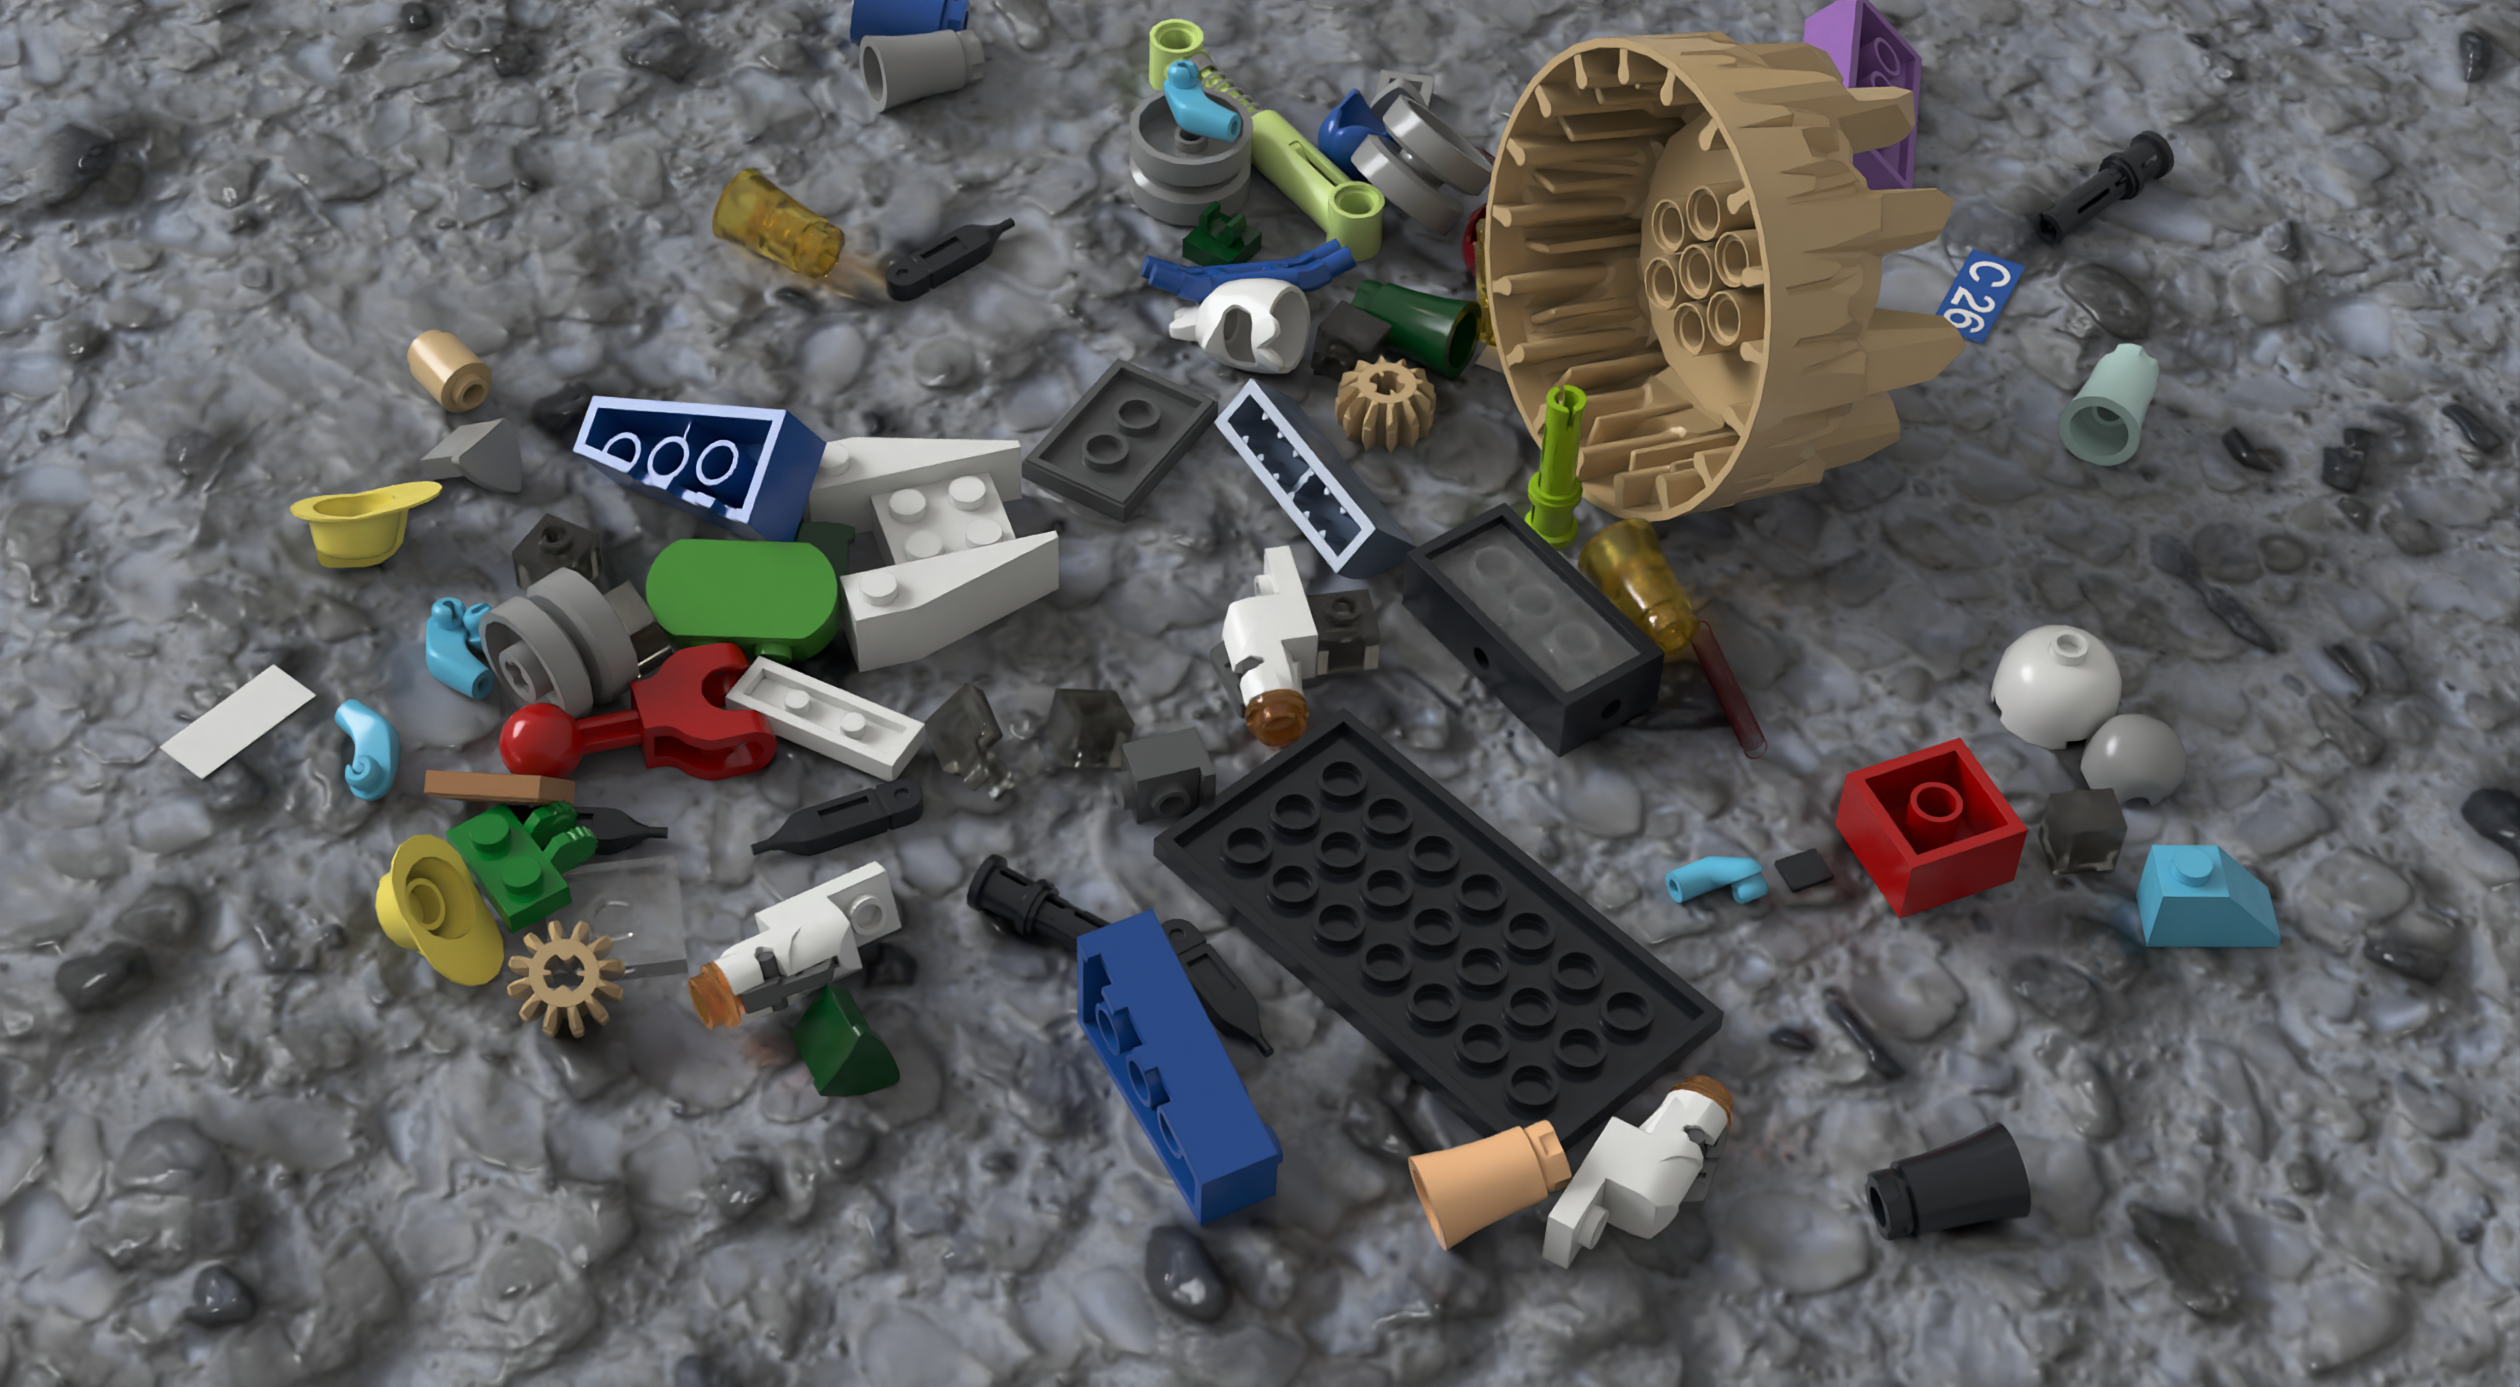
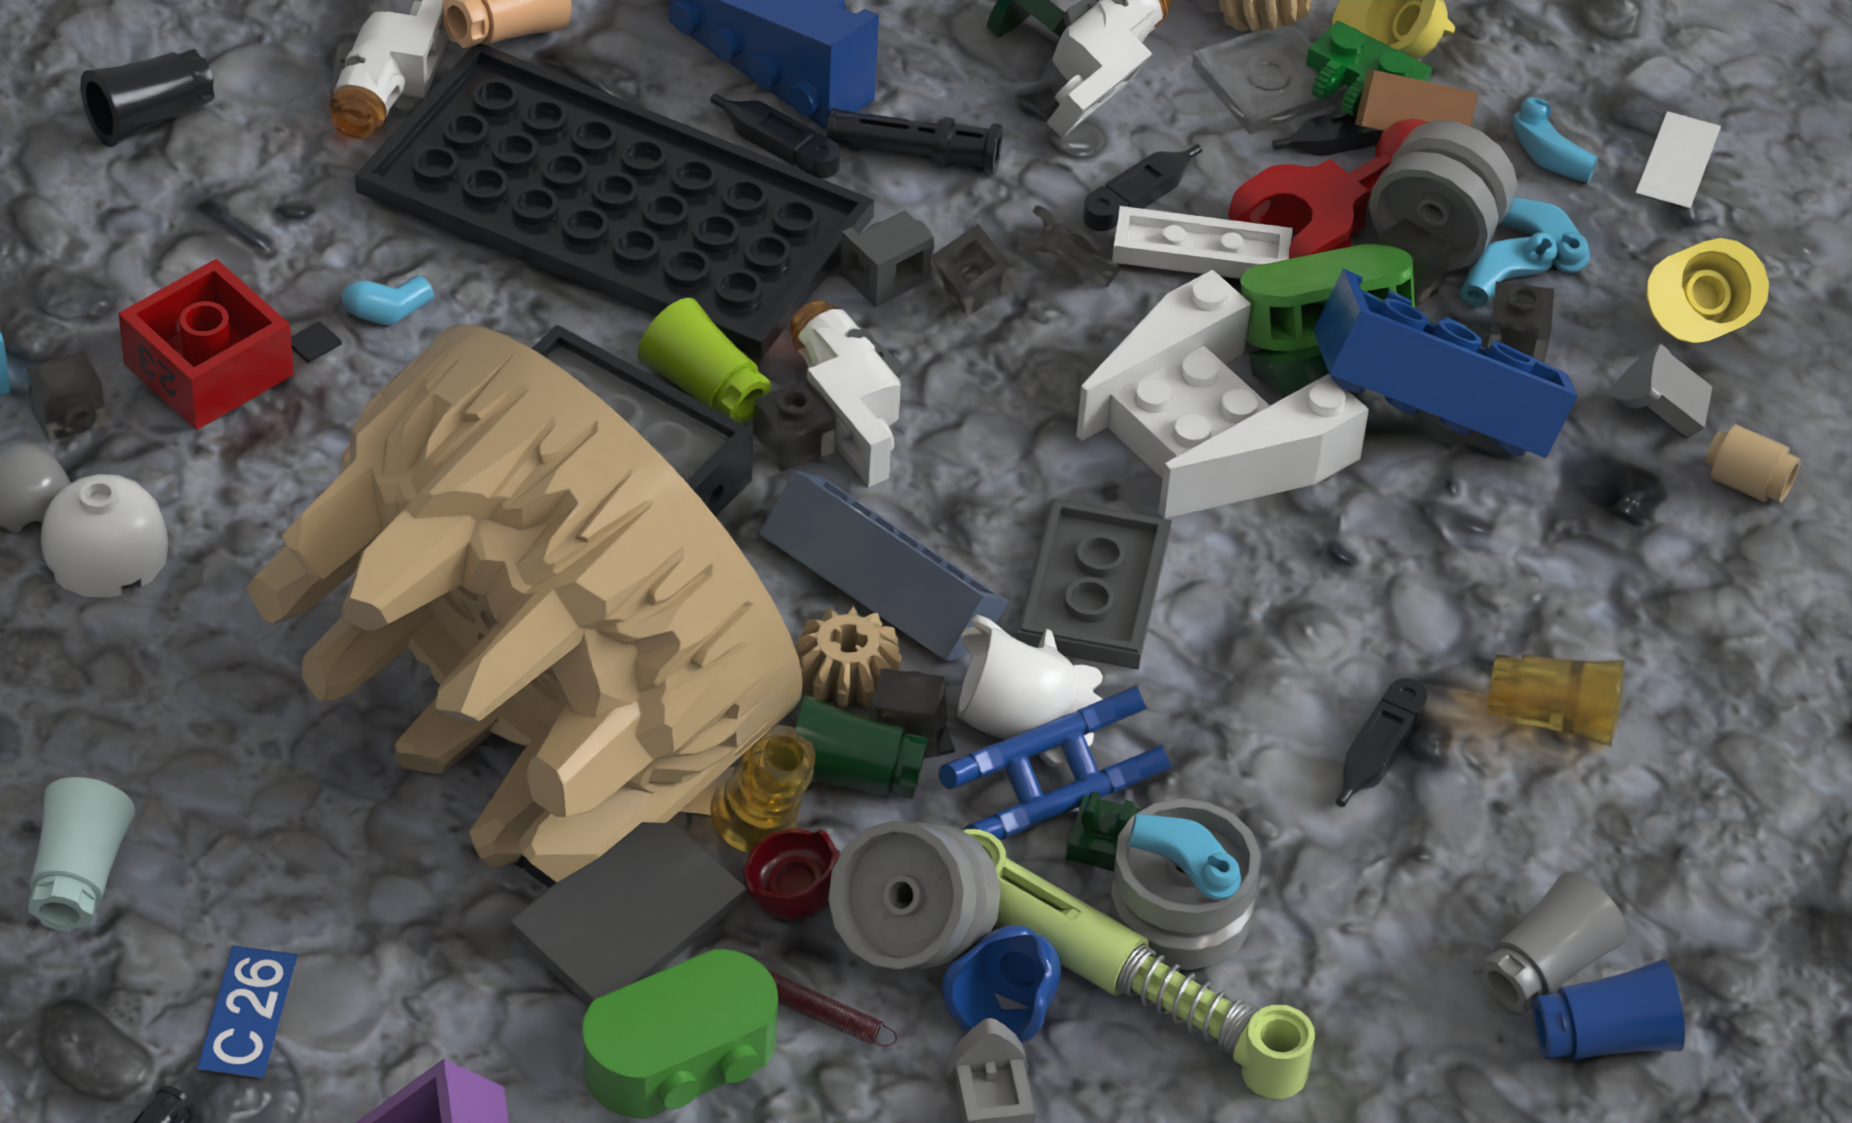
camera: 160 degrees right, 0 degrees up
none -> lime plant [637,298,771,425]

